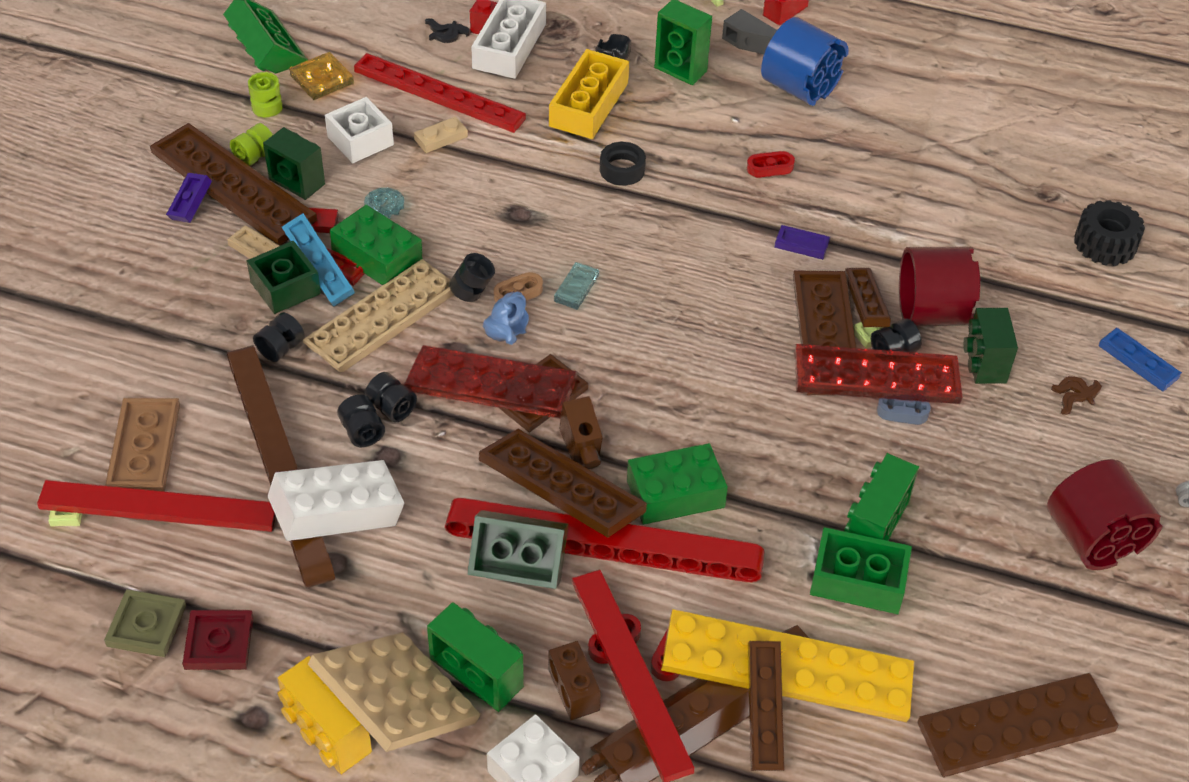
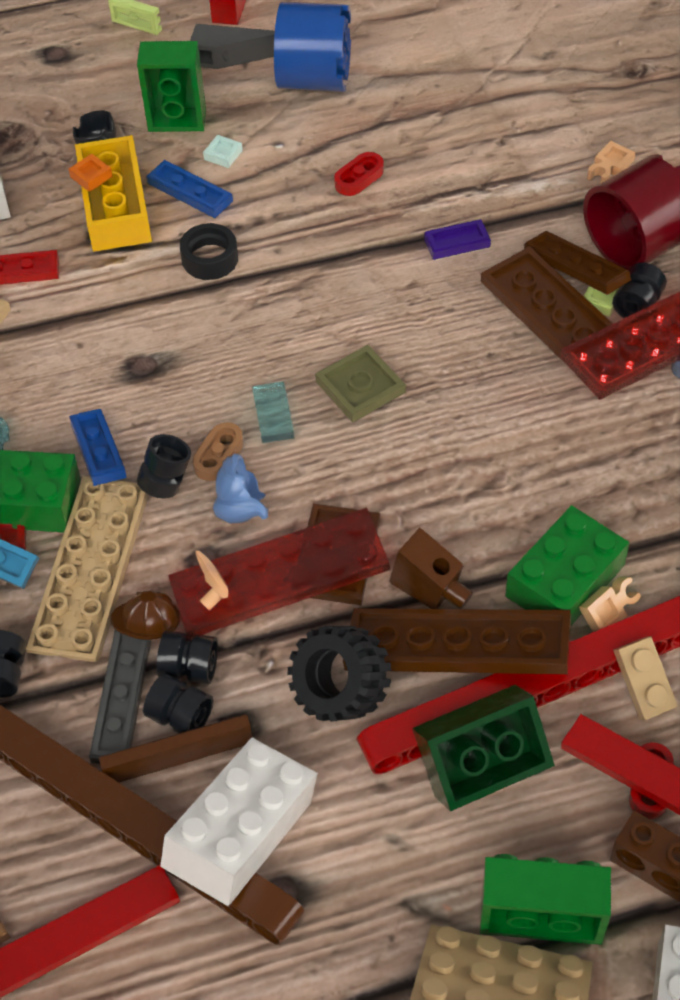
camera: 30 degrees left, 5 degrees up
none -> orange plate [69,154,113,192]
none -> blue tile [69,409,127,486]
none -> dark grey tile [89,630,151,764]
none -> reddish brown tile [99,715,252,783]
none -> reddish brown piece [111,589,180,640]
none -> blue tile [146,160,233,218]
none -> light nougat bar [195,551,228,611]
none -> light aqua tile [203,135,243,168]
none -> black tyre [287,626,391,722]
none -> olive plate [315,345,406,422]
none -> light nougat plate [579,577,641,632]
none -> light nougat plate [587,141,636,183]
none -> tan plate [613,636,678,720]

